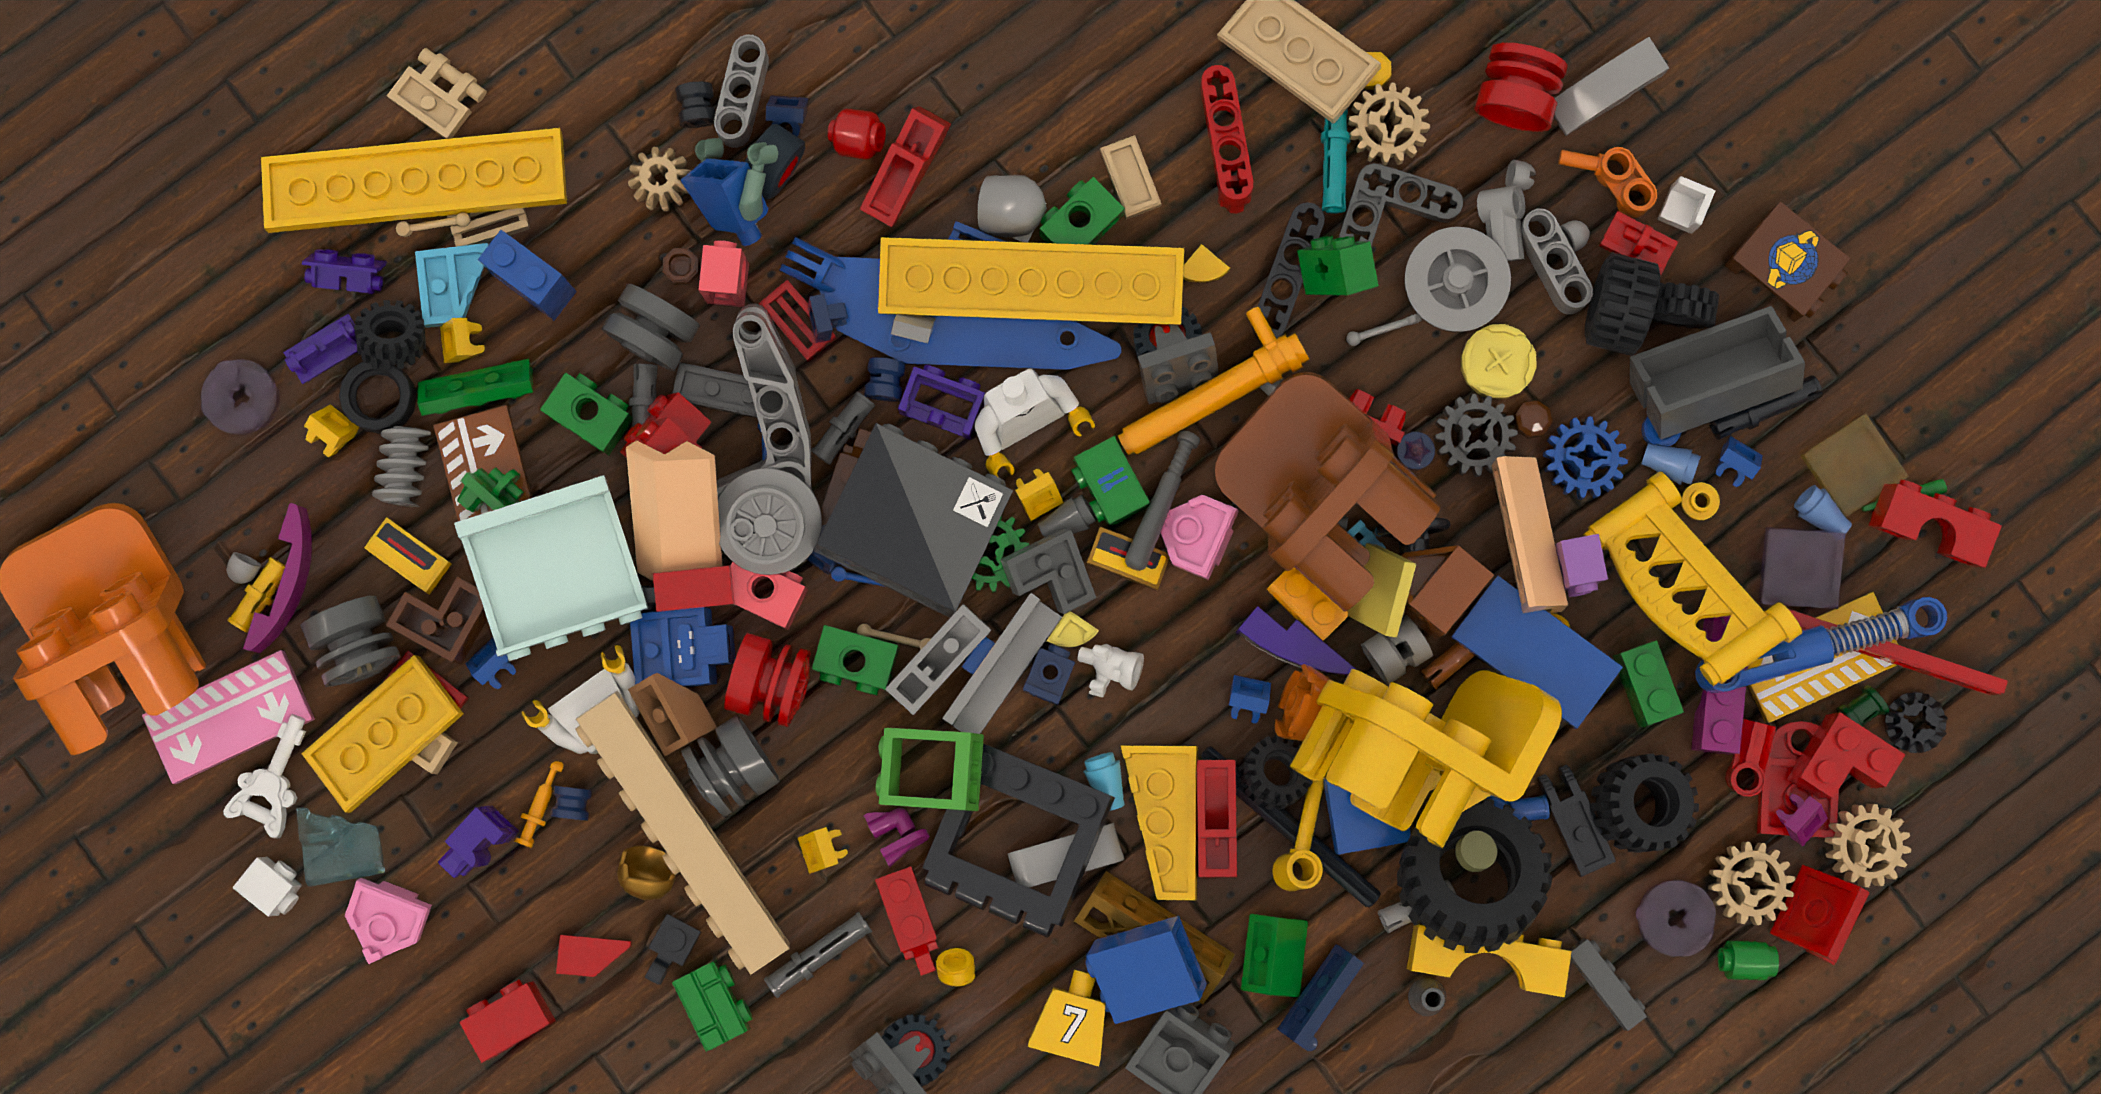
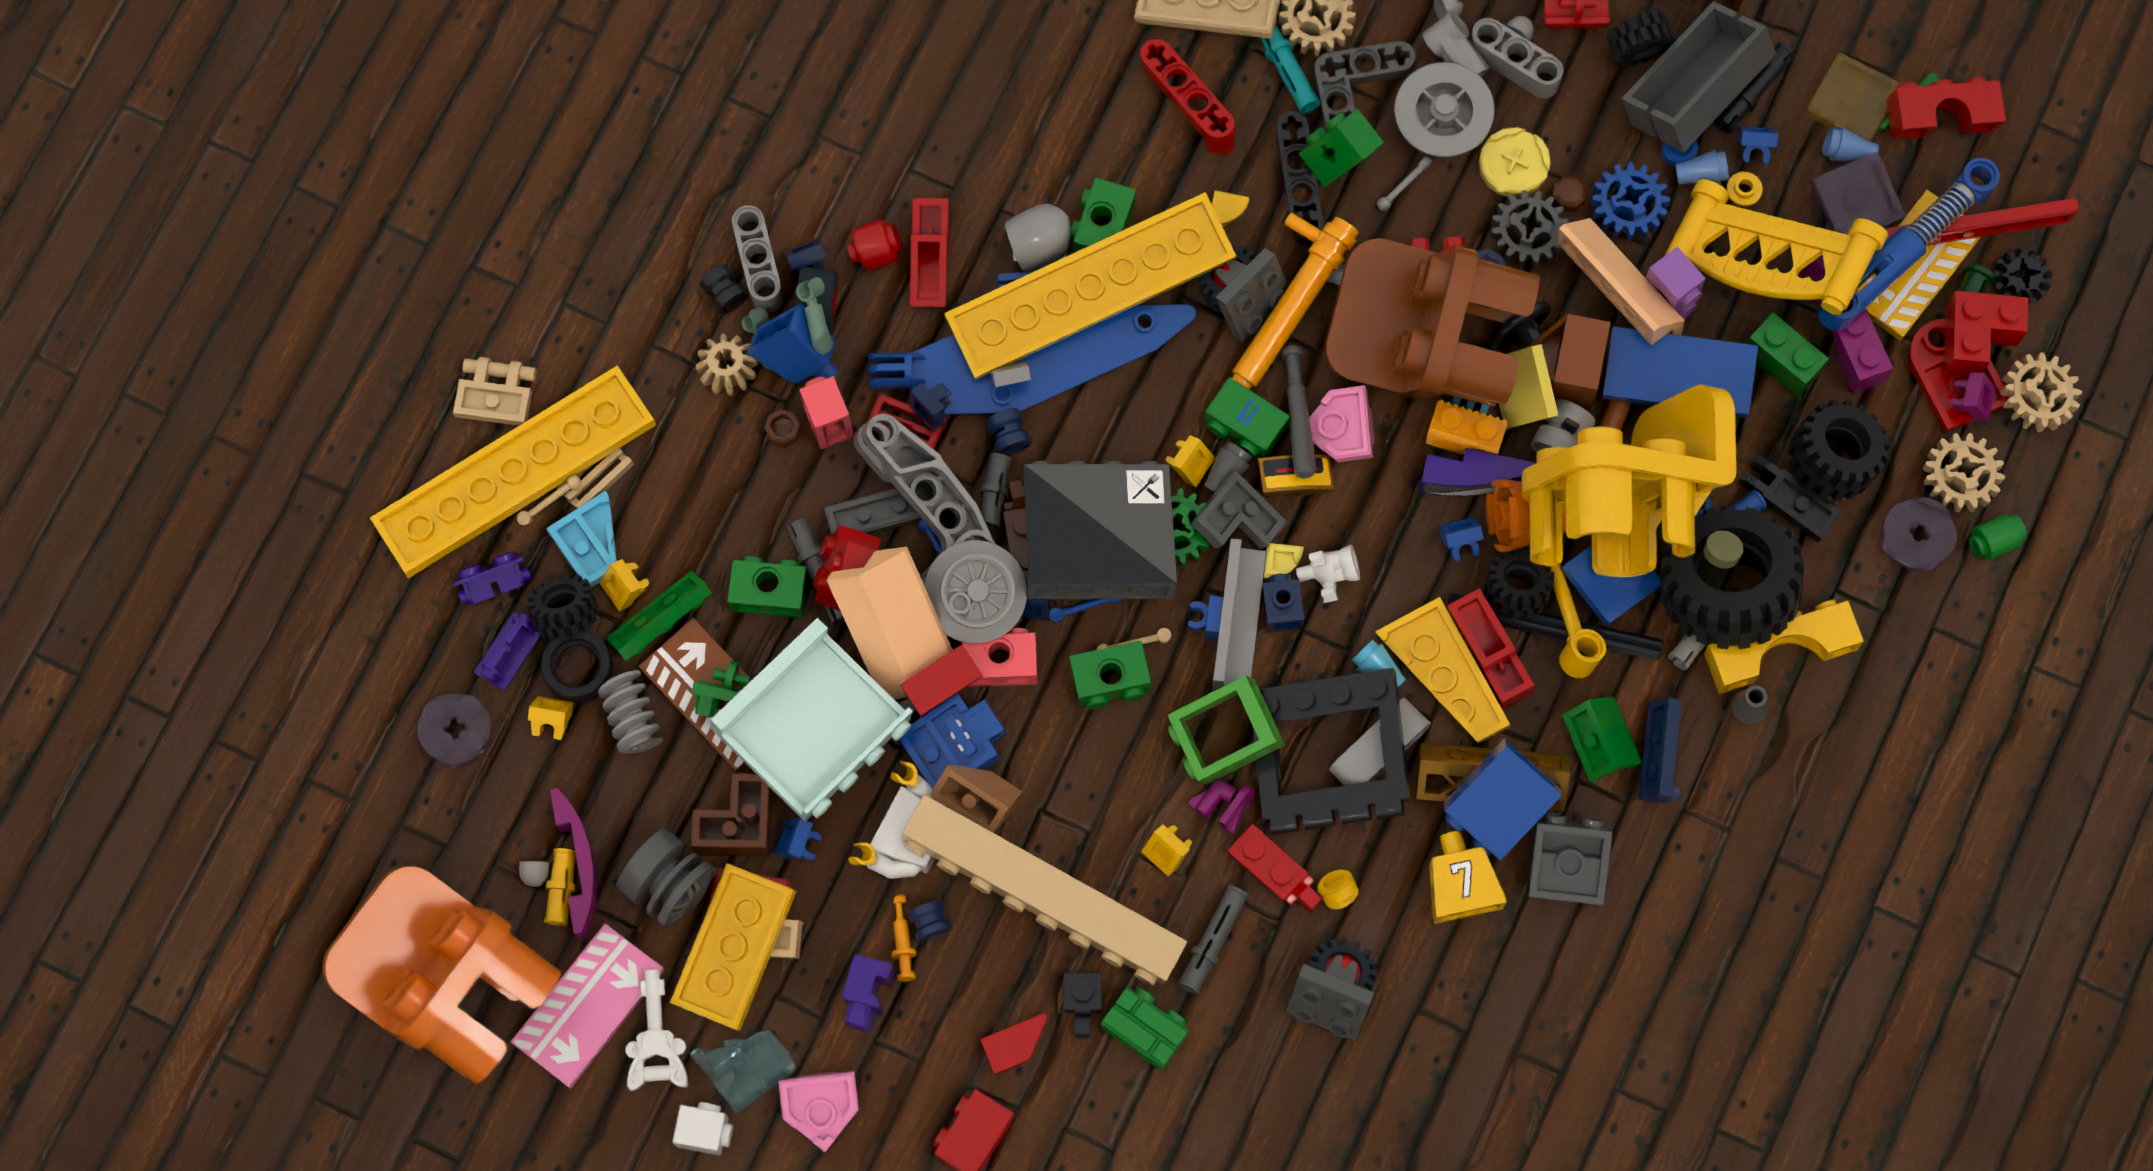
camera: 25 degrees left, 10 degrees down
slope [364,517,452,595] -> none
blue brick [478,230,577,321] -> none
dark grey wheel [601,284,700,371] -> none
pearl gold hair [617,845,676,900] -> none
dark grey wheel [681,715,781,818] -> none
red wheel [724,633,811,728] -> none
light grey slope [885,604,991,715] -> none
dark purple window [898,365,985,440] -> none
white torso [975,369,1095,477] -> none
tan tile [1100,135,1161,220] -> none
dark grey piece [1569,938,1647,1031] -> none
black tyre [1585,252,1660,356] -> none
red piece [1725,719,1776,797] -> none
red bracket [1770,865,1870,965] -> none

